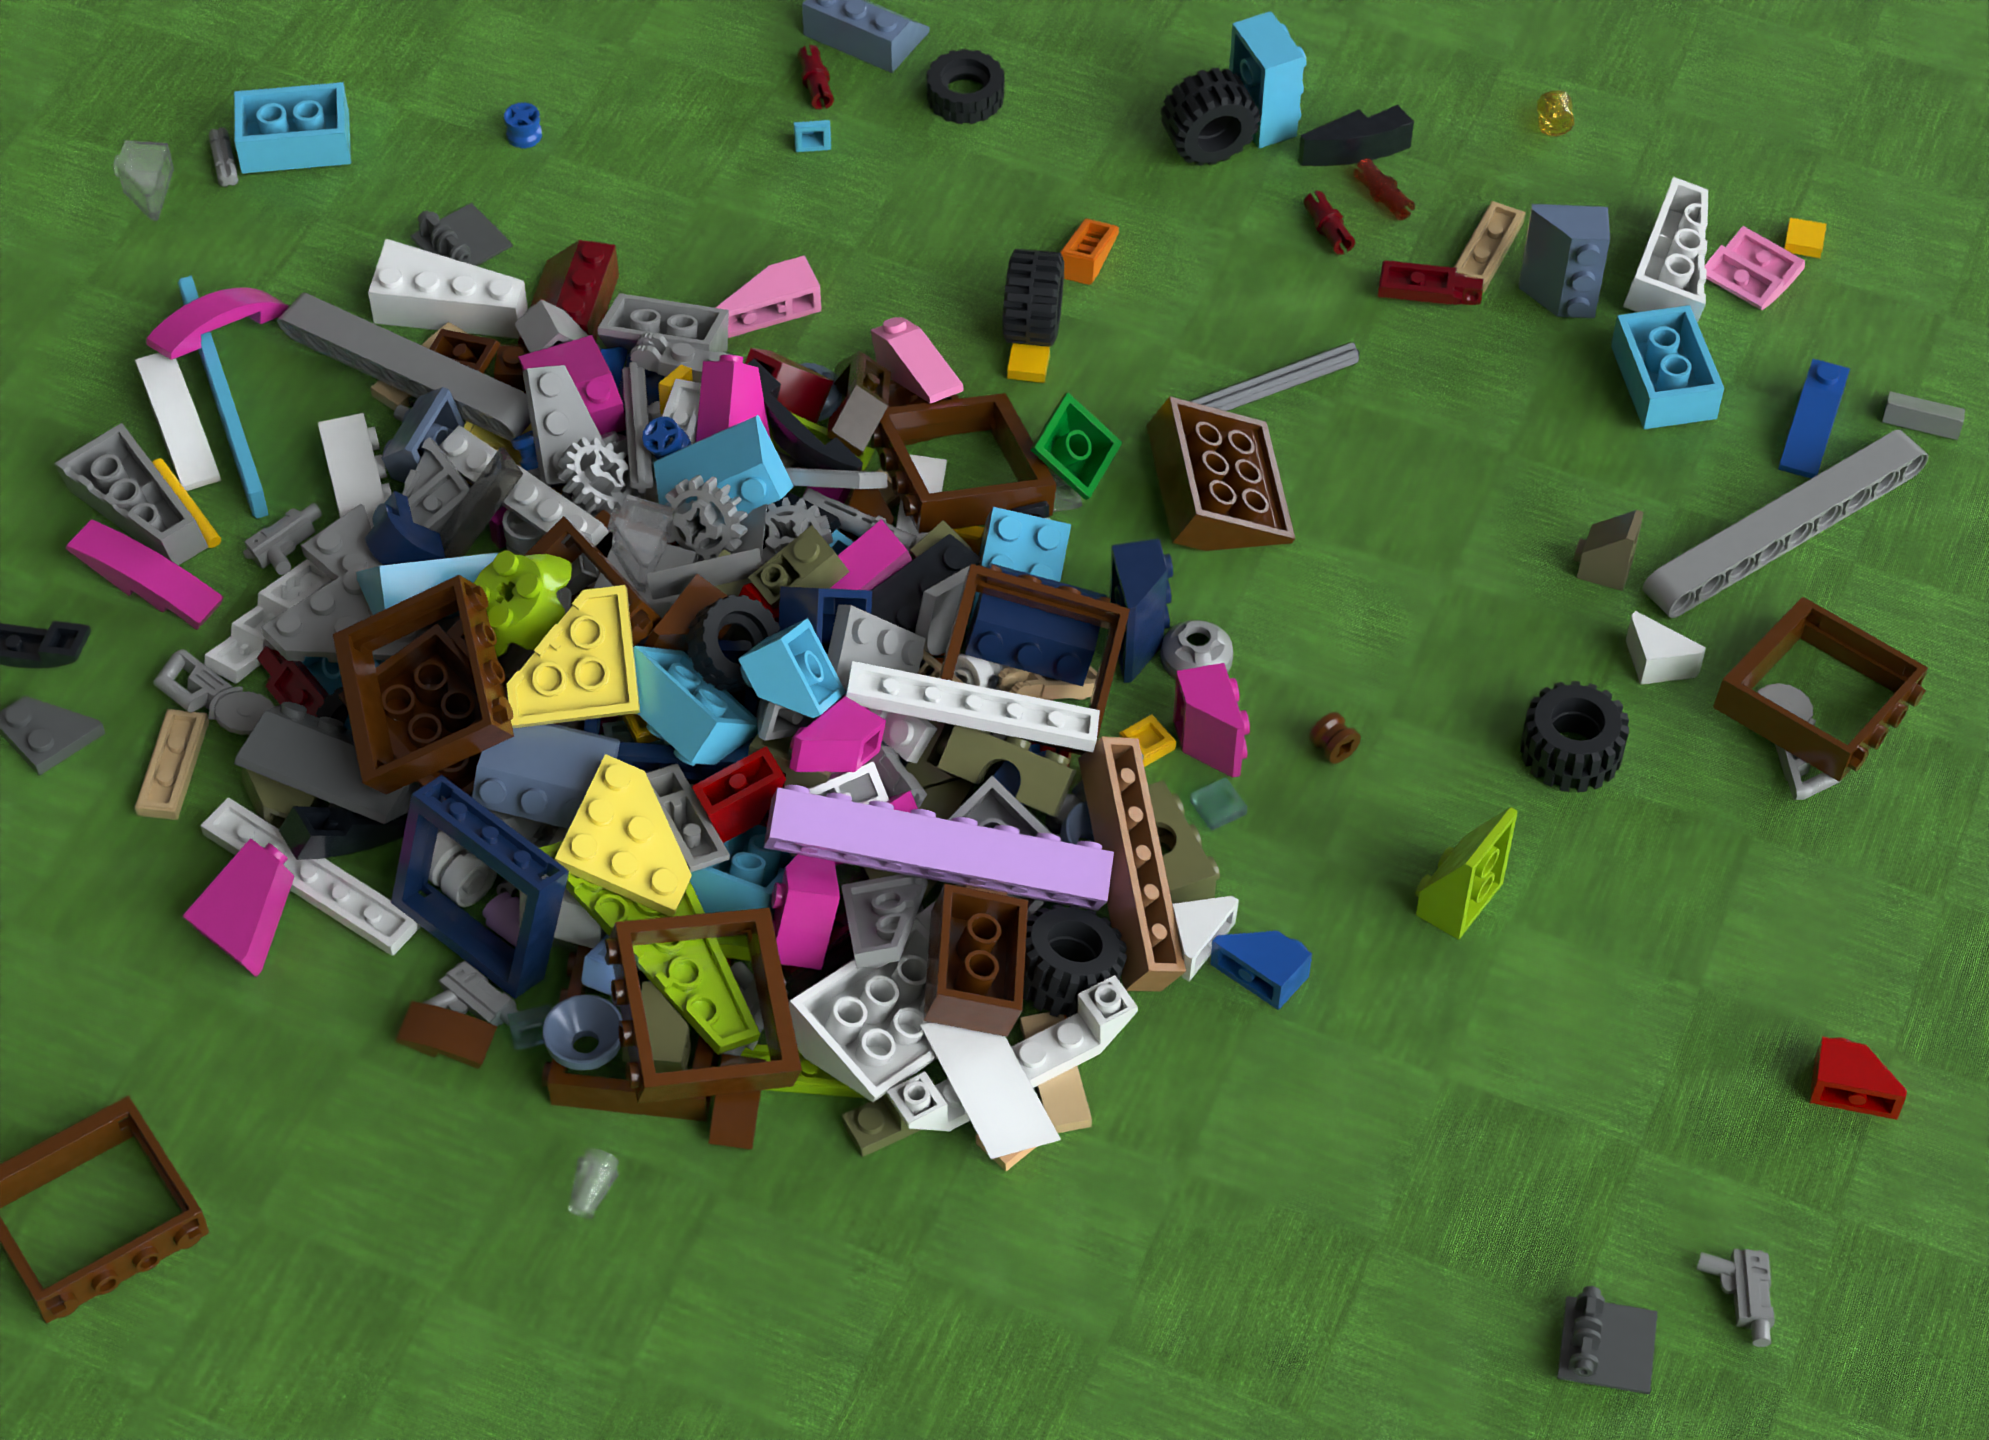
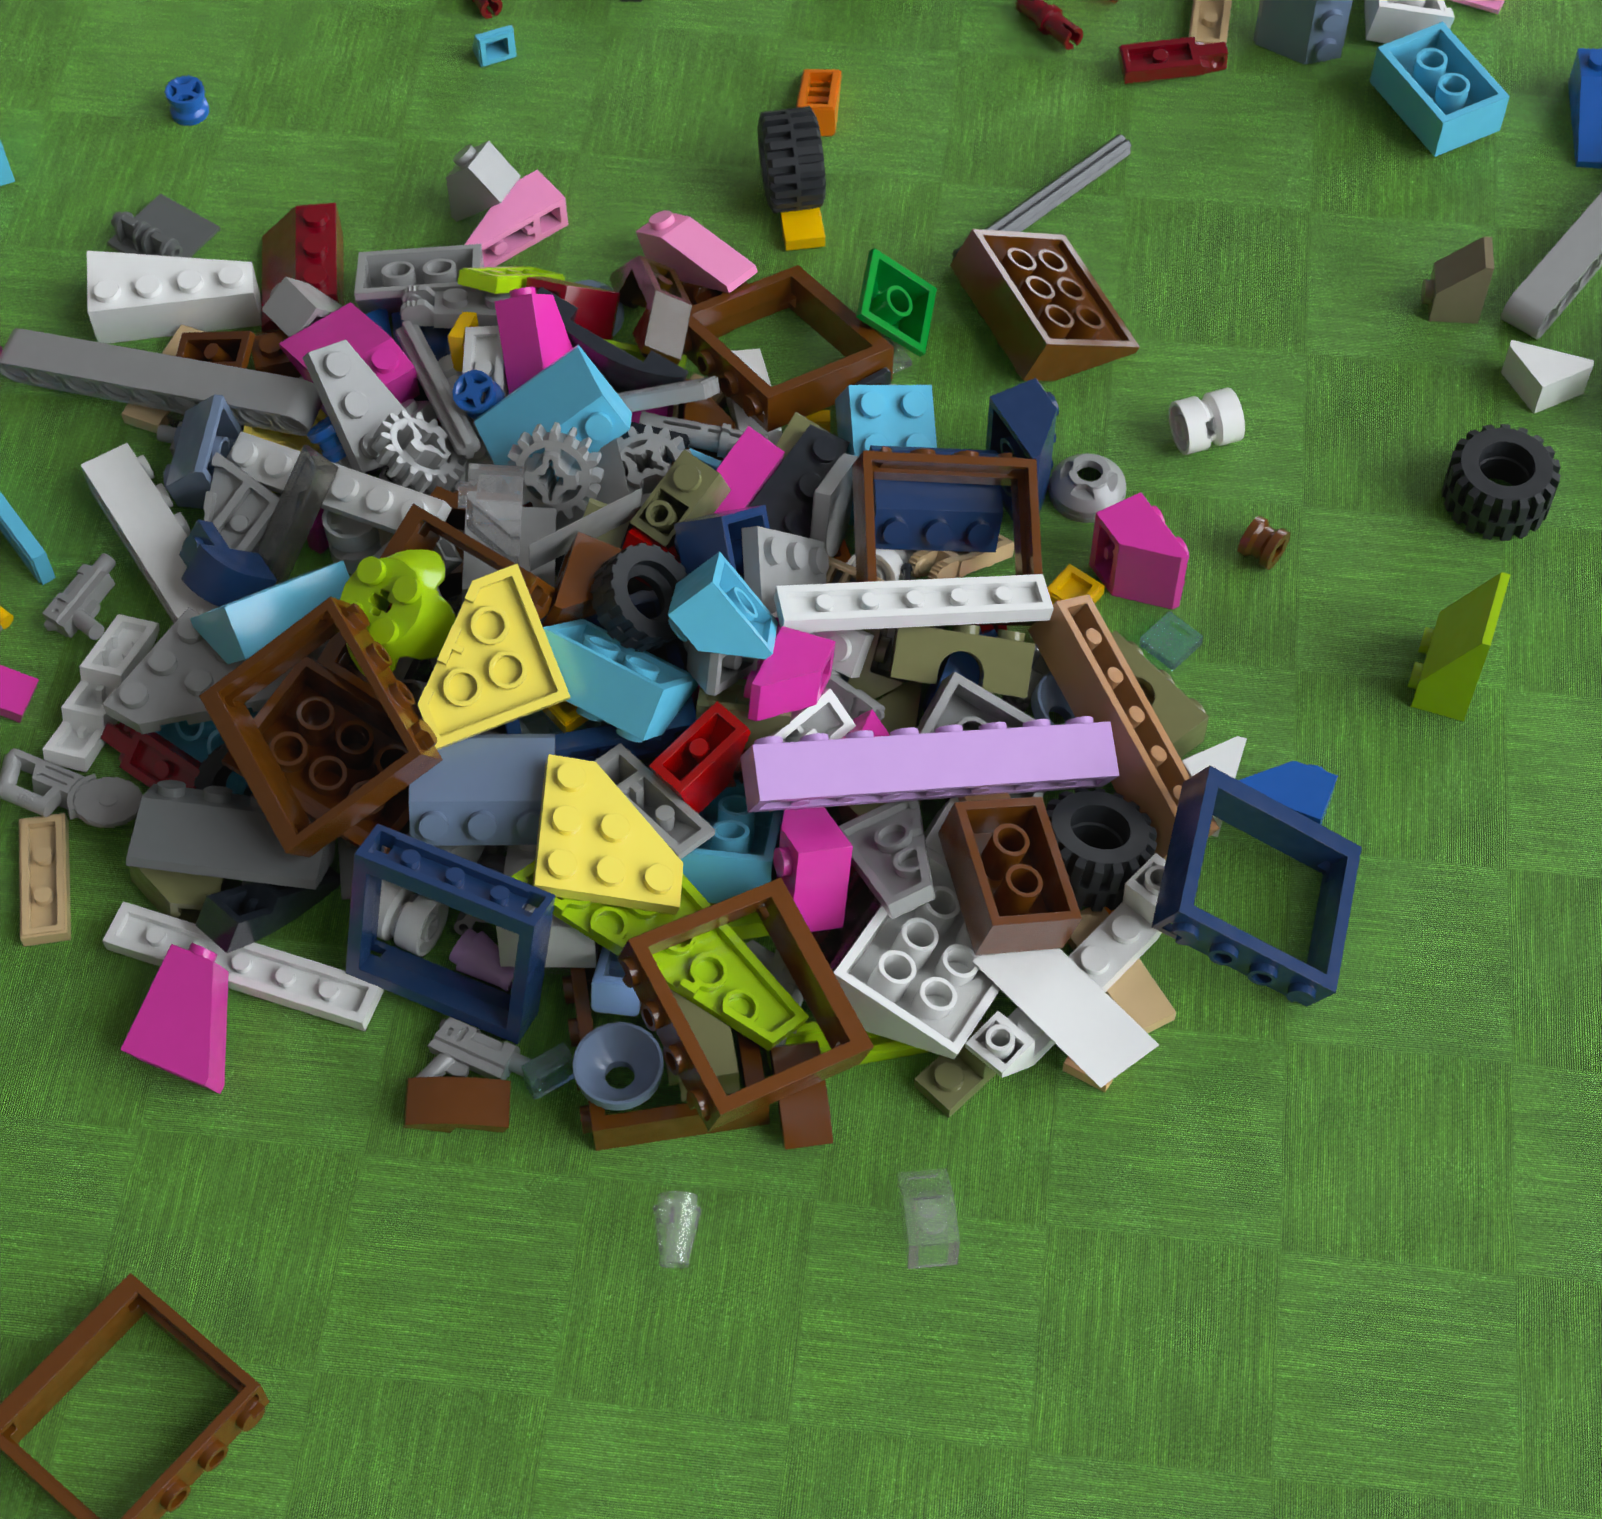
camera: 15 degrees left, 5 degrees up
light grey wing [301,504,383,581] -> none
none -> light grey slope [446,140,521,222]
none -> lime tile [457,266,565,294]
none -> clear slope [897,1168,960,1269]
none -> dark blue window [1151,765,1362,1007]
none -> white wheel [1169,387,1245,455]

